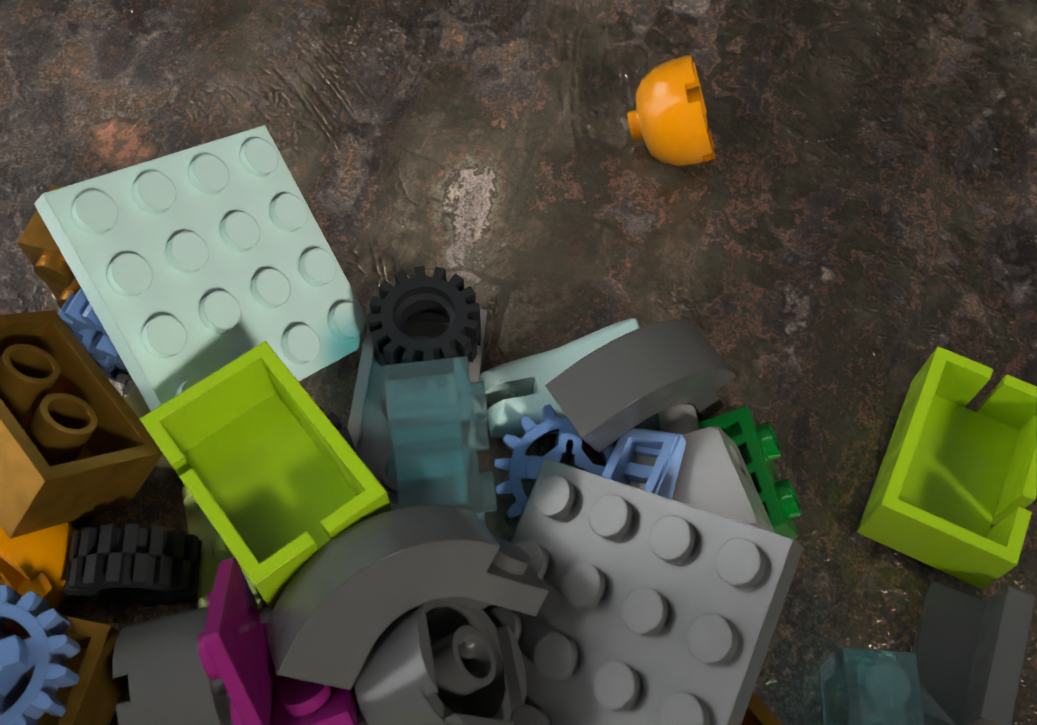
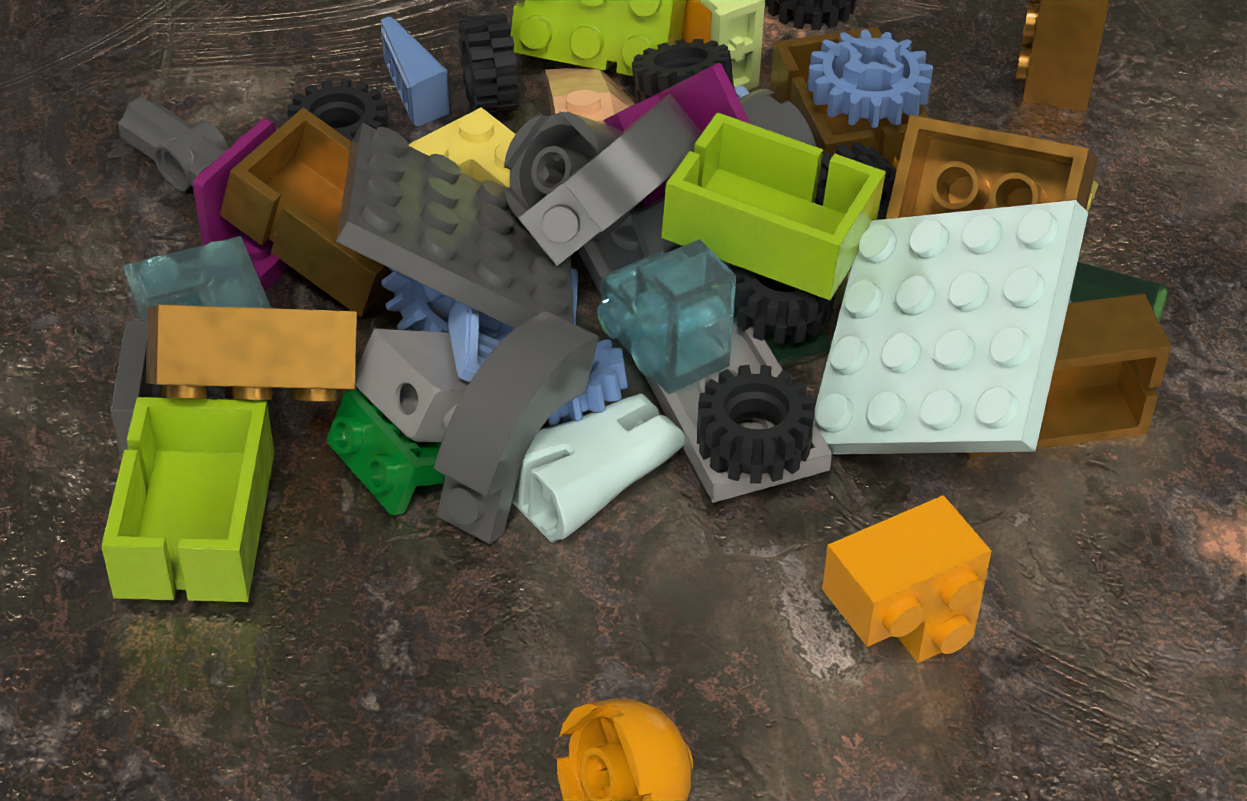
camera: 155 degrees right, 15 degrees down
none -> pearl gold brick [146,305,357,401]
none -> light orange brick [822,495,991,663]

